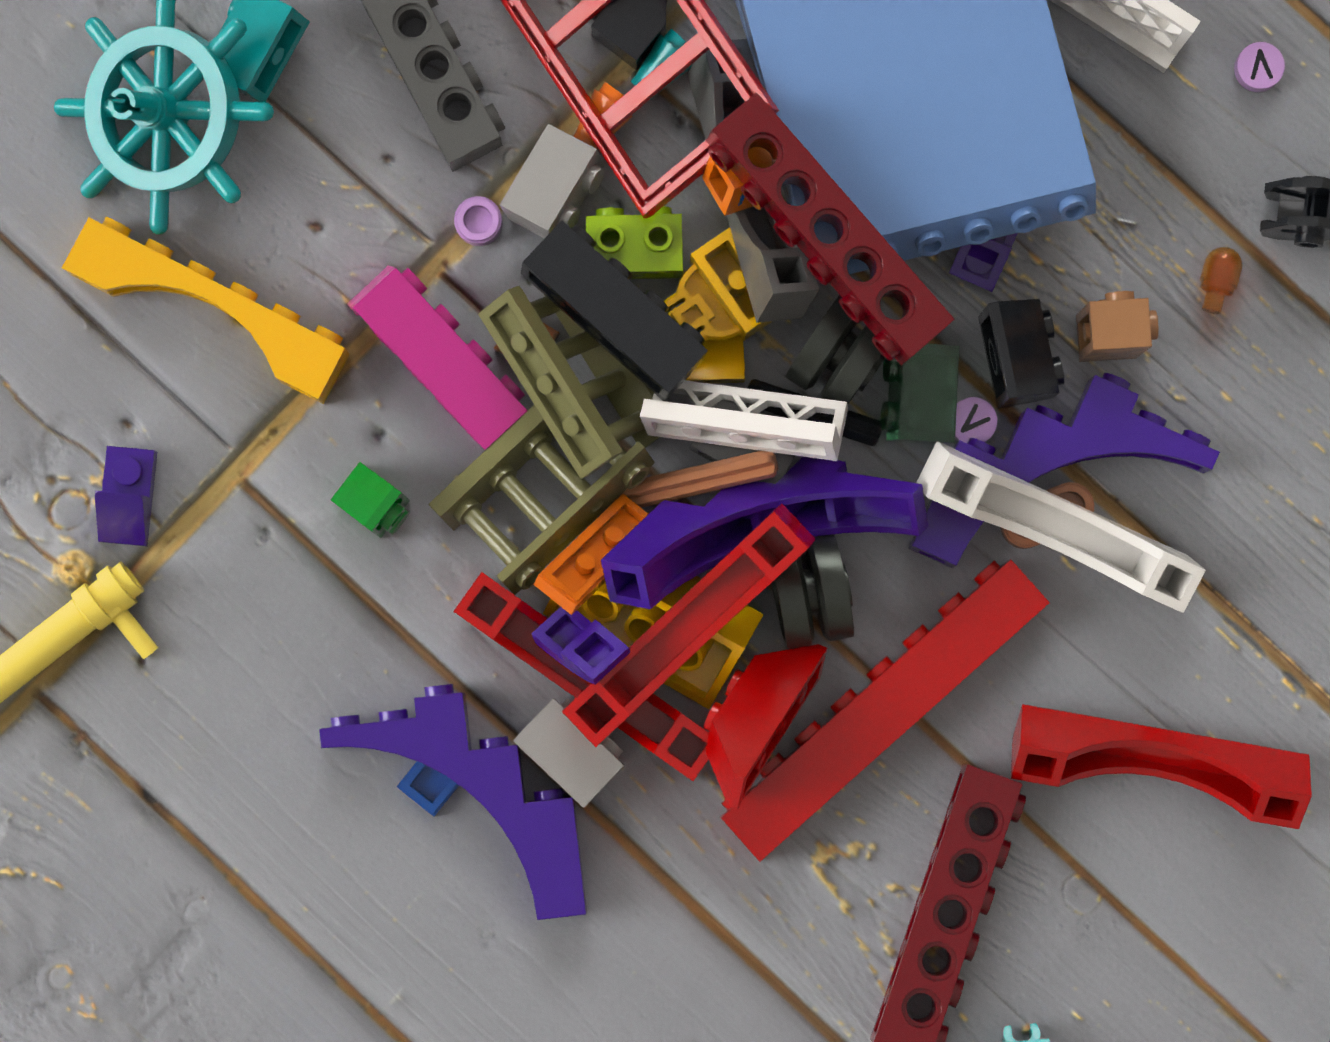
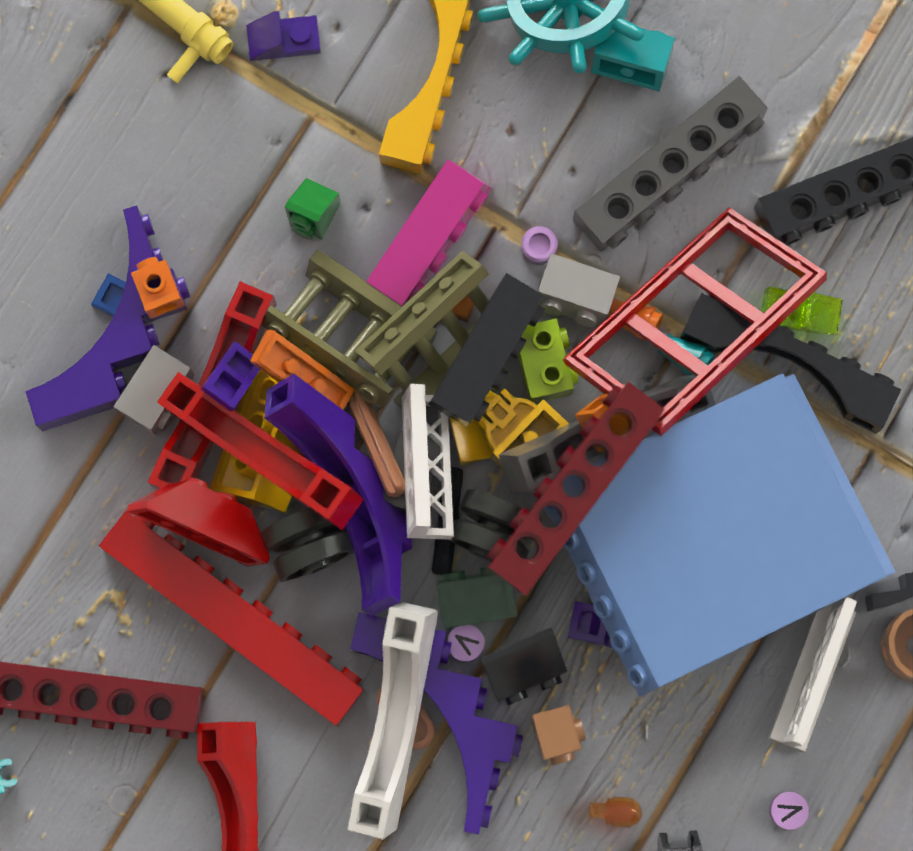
camera: 80 degrees right, 5 degrees down
none -> orange brick [131,257,185,319]

